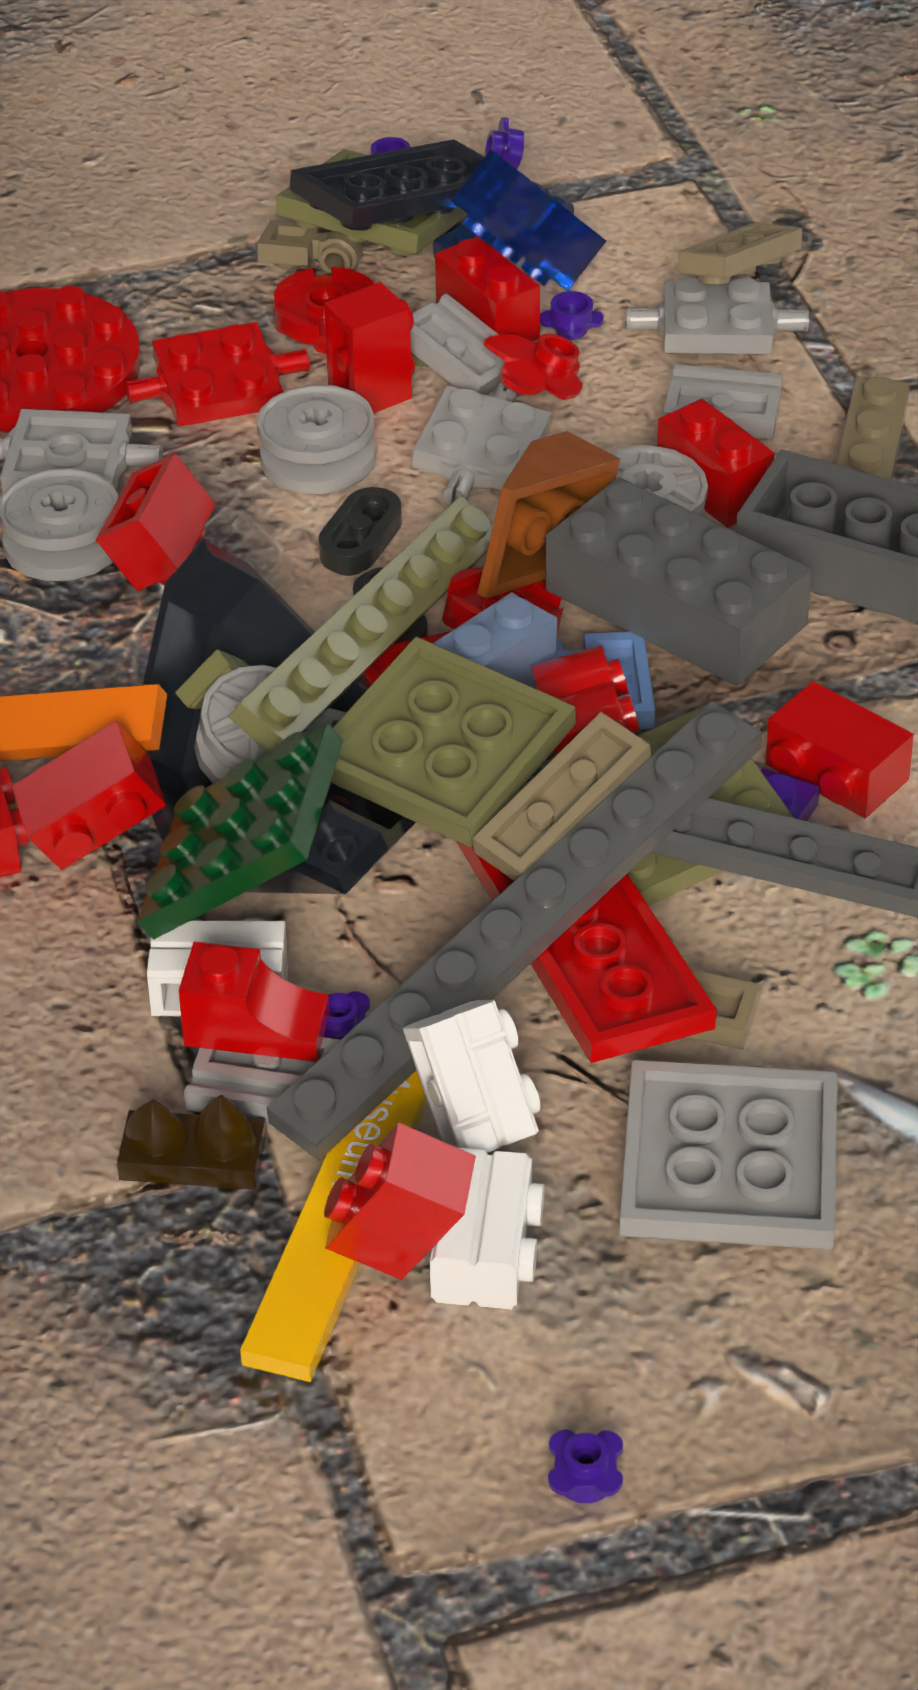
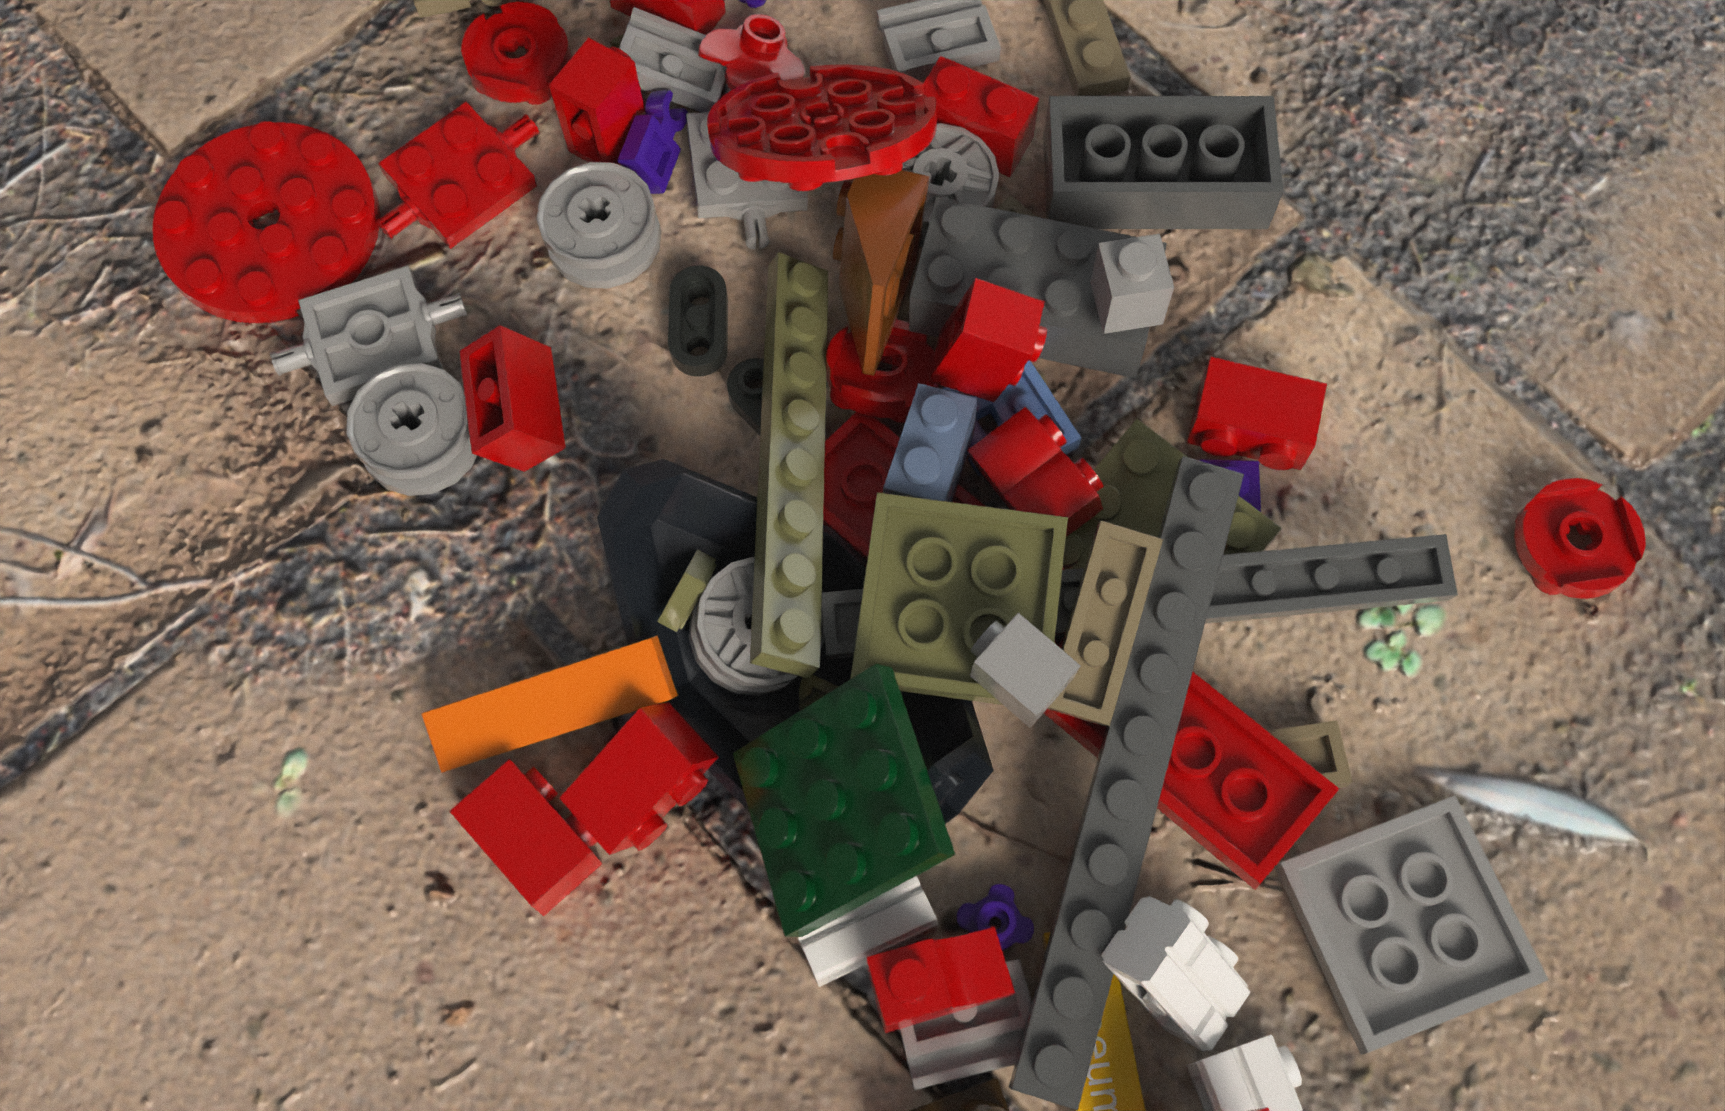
camera: 25 degrees left, 25 degrees up
none -> dark purple plate [617,90,688,194]
none -> red plate [707,64,937,191]
none -> red brick [928,278,1047,402]
none -> light grey brick [970,613,1081,728]
none -> light grey brick [1090,234,1174,334]

